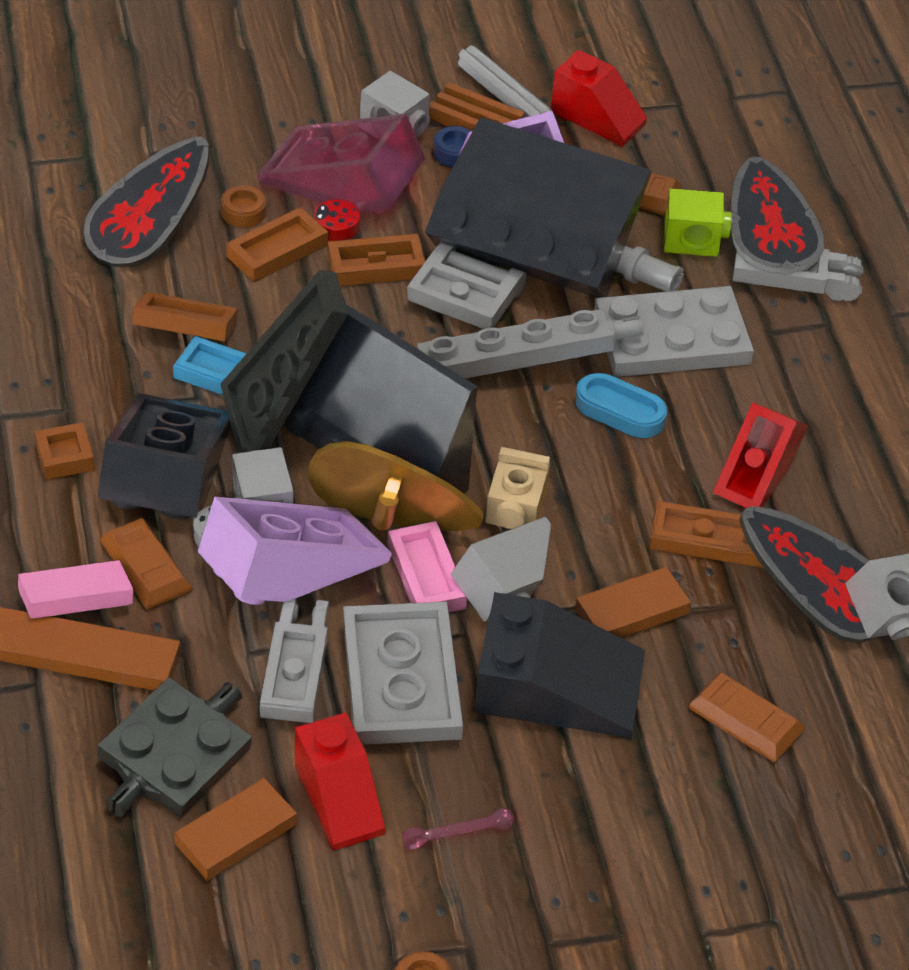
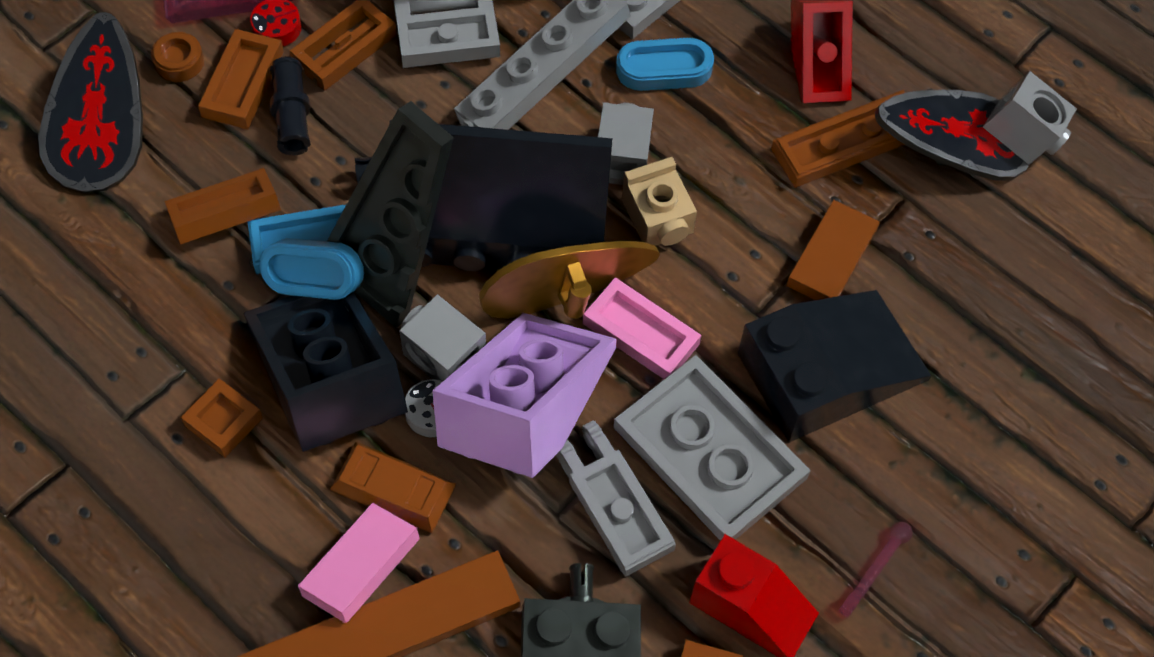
camera: 35 degrees left, 15 degrees up
light grey slope [451,517,551,622] -> none
dark orange tile [688,672,805,763] -> none
none -> dark azure tile [260,238,364,300]
none -> black pin [269,57,311,156]
none -> light grey brick [598,102,654,185]

